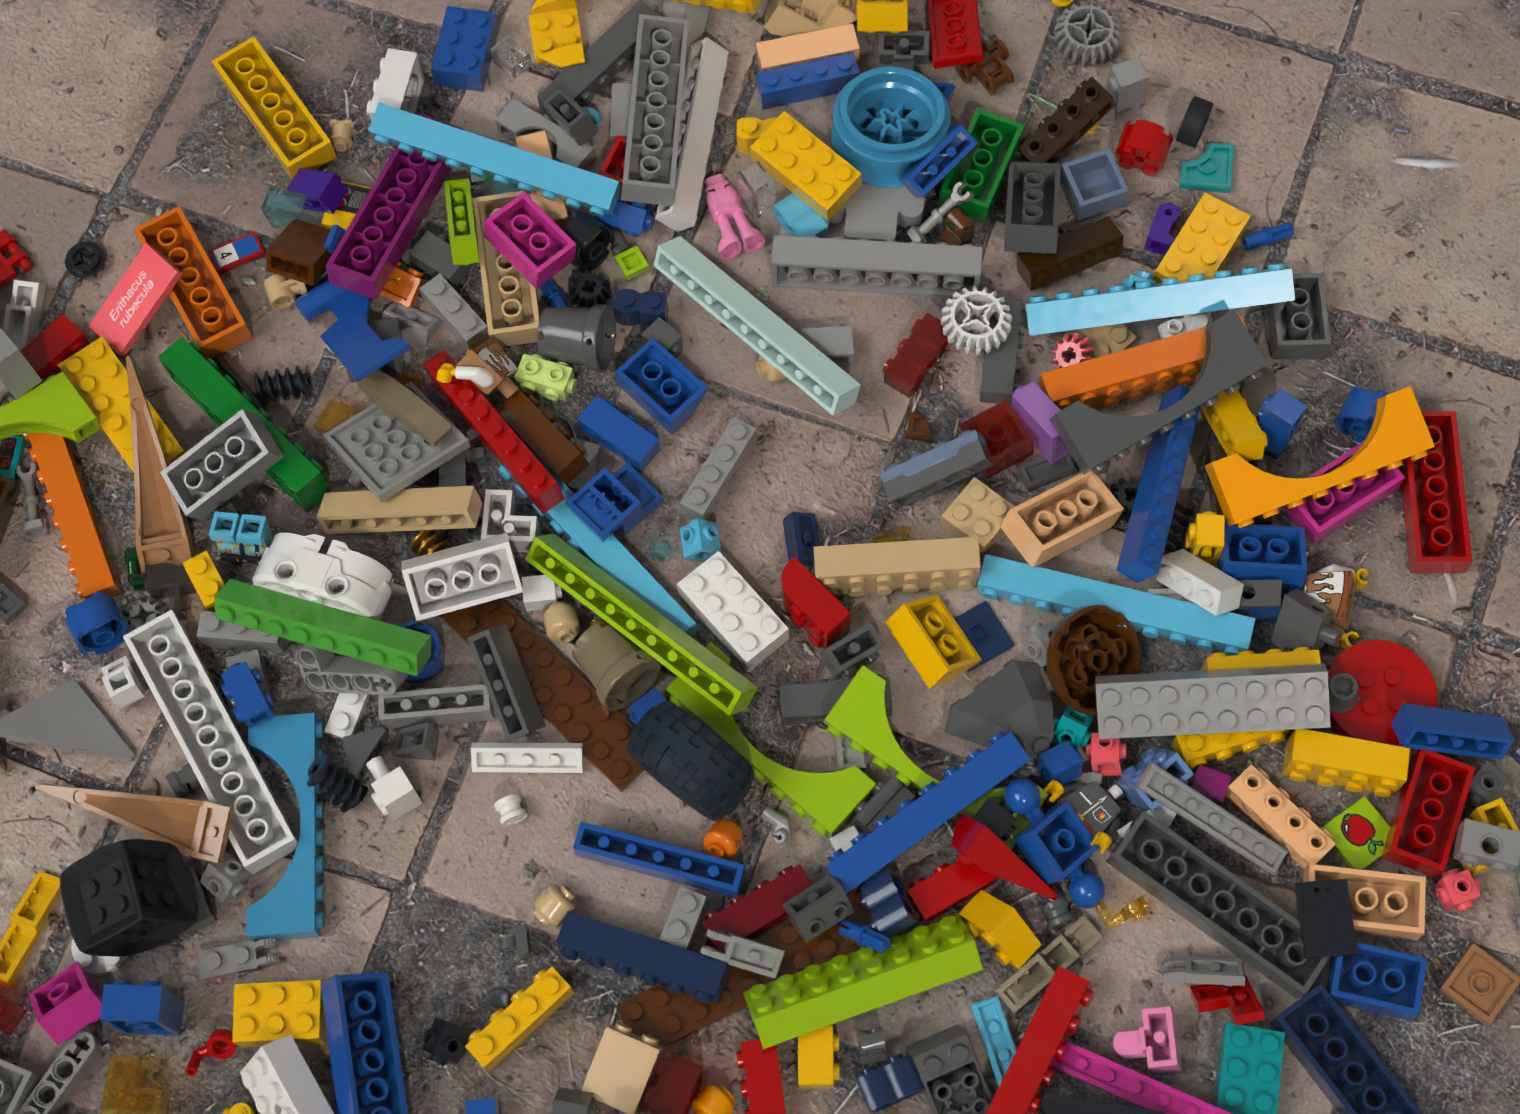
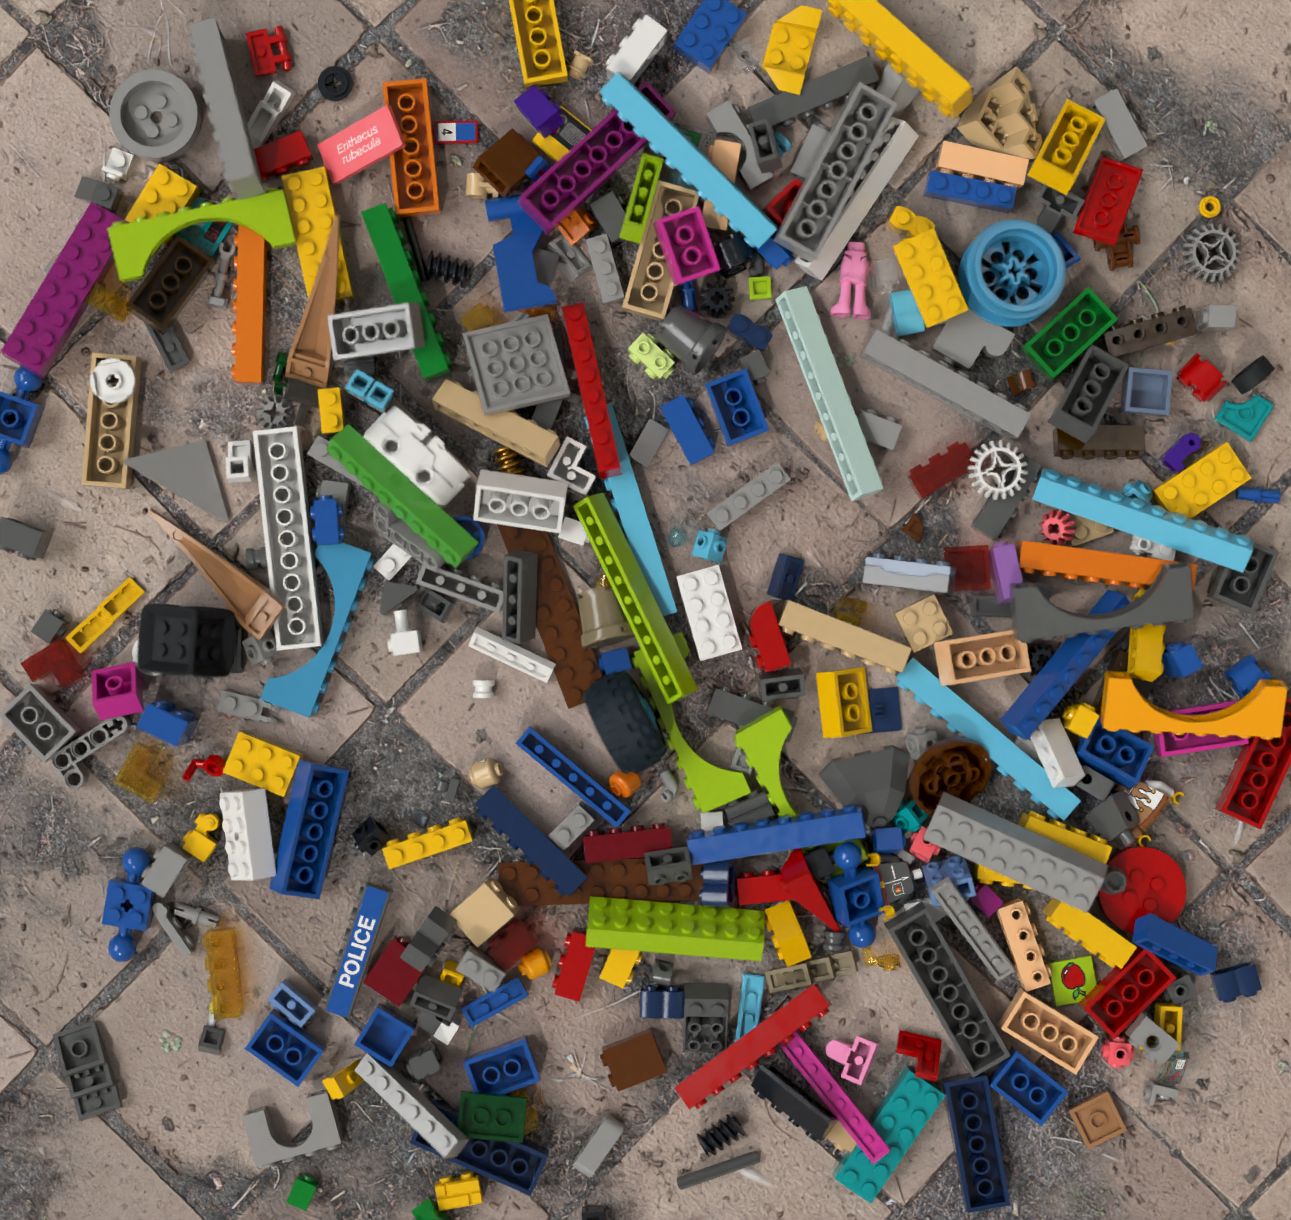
camera: 25 degrees right, 20 degrees up
blue brick [65,591,130,655] -> none
clear light blue slope [261,187,307,229] -> none
black piece [307,754,368,813] -> none
dark tan slope [357,369,453,447] -> none
torso [437,337,519,400] -> none
reddish brown brick [496,389,590,486] -> none
tan head [543,602,581,643] -> none
blue bracket [565,462,664,542] -> none
light grey hinge [700,929,785,978] -> none
blue axle [839,918,891,953] -> none
blue brick [899,124,978,198] -> none
light grey piece [907,181,974,244] -> none
light grey hinge [1161,956,1245,986] -> none
black container [1294,879,1359,959] -> none

